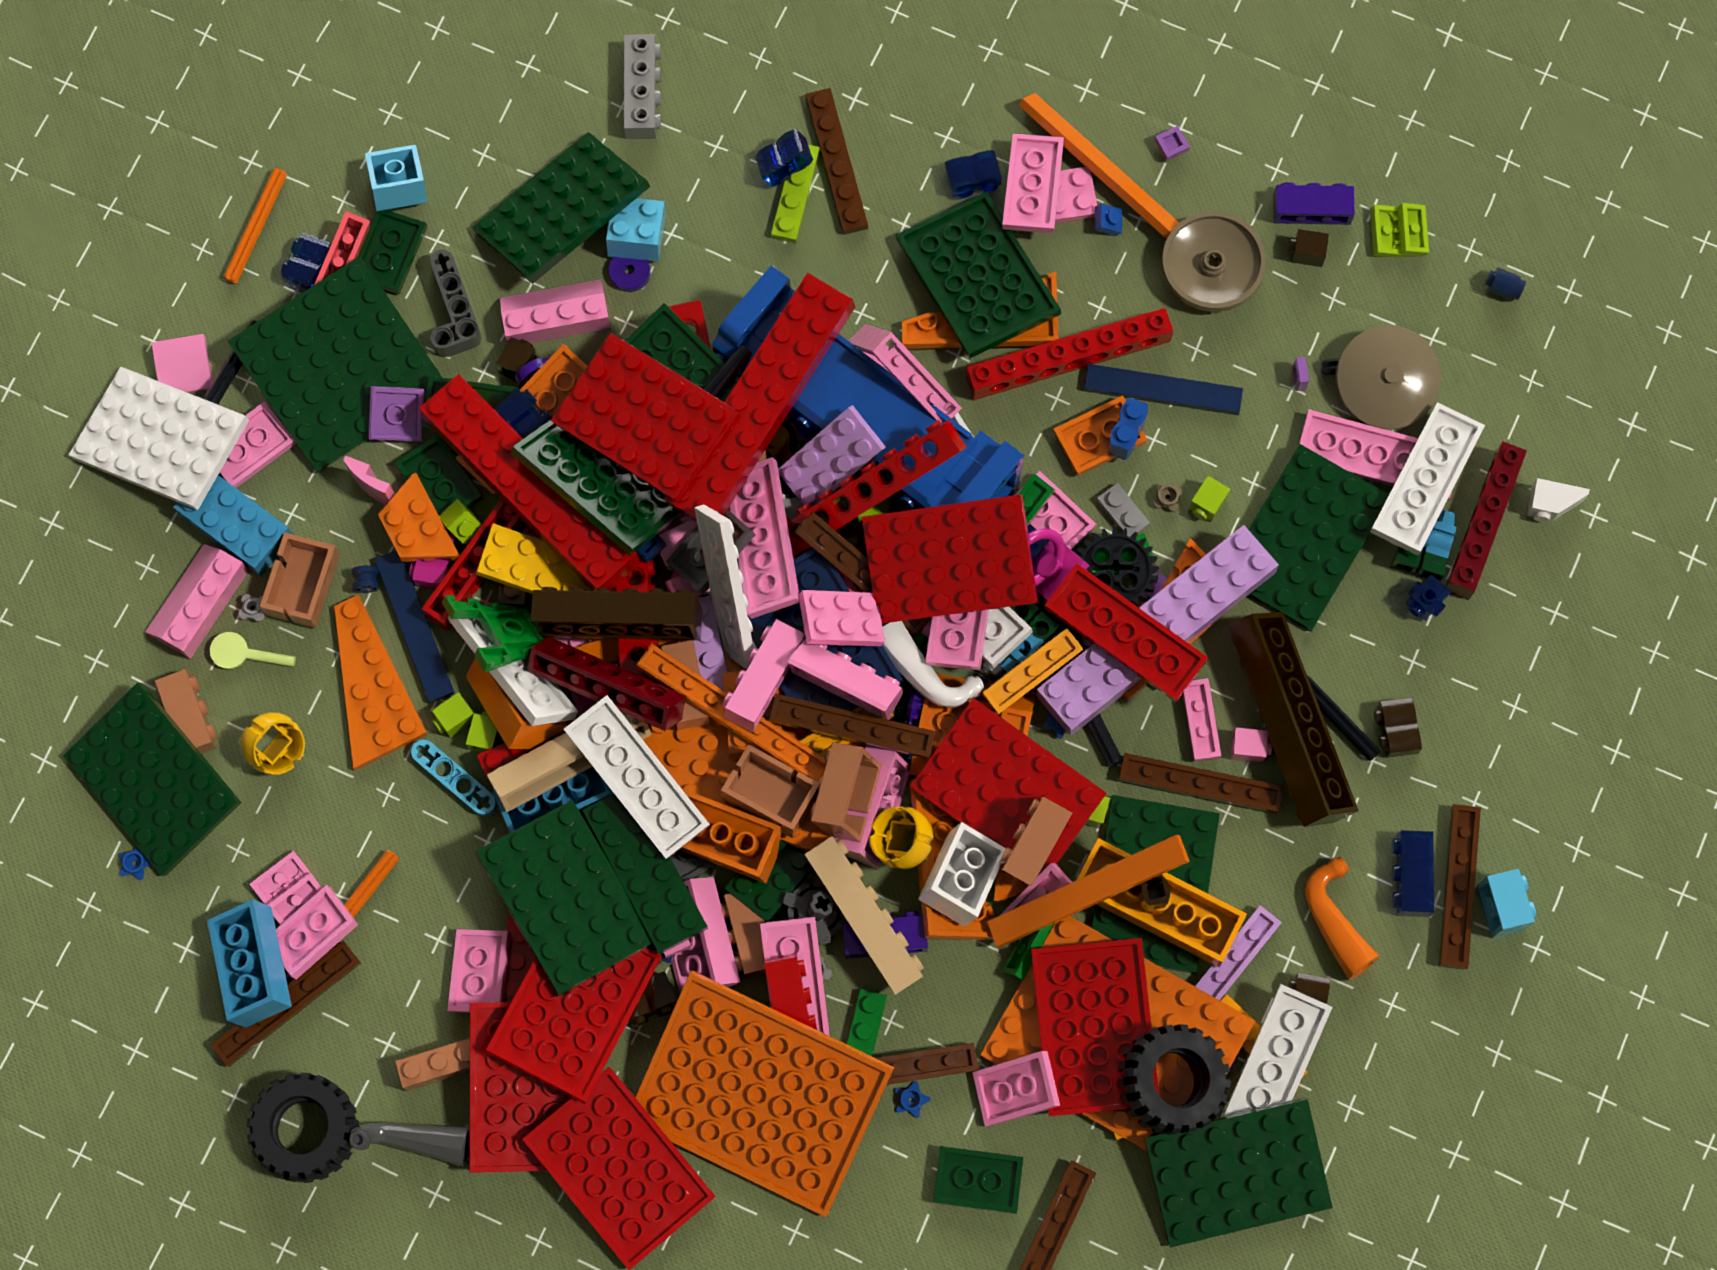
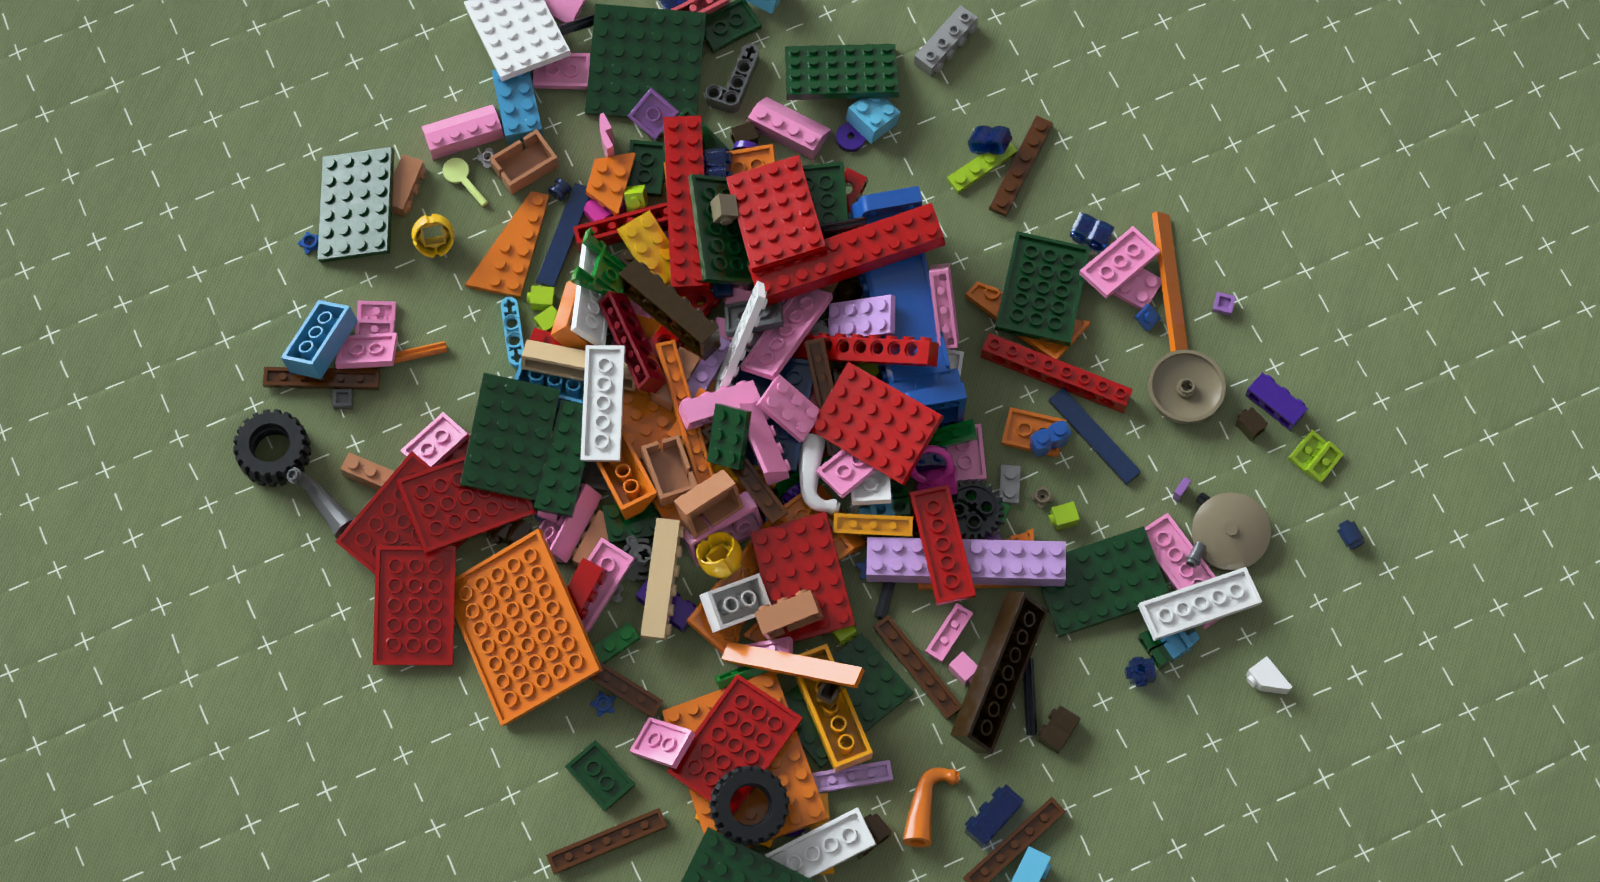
camera: 40 degrees right, 5 degrees down
dark red brick [1444,441,1527,600] -> none
none -> dark grey tile [332,389,353,409]
none -> dark green plate [707,403,752,470]
none -> dark tan brick [710,194,739,225]
none -> dark grey pin [1185,542,1206,568]

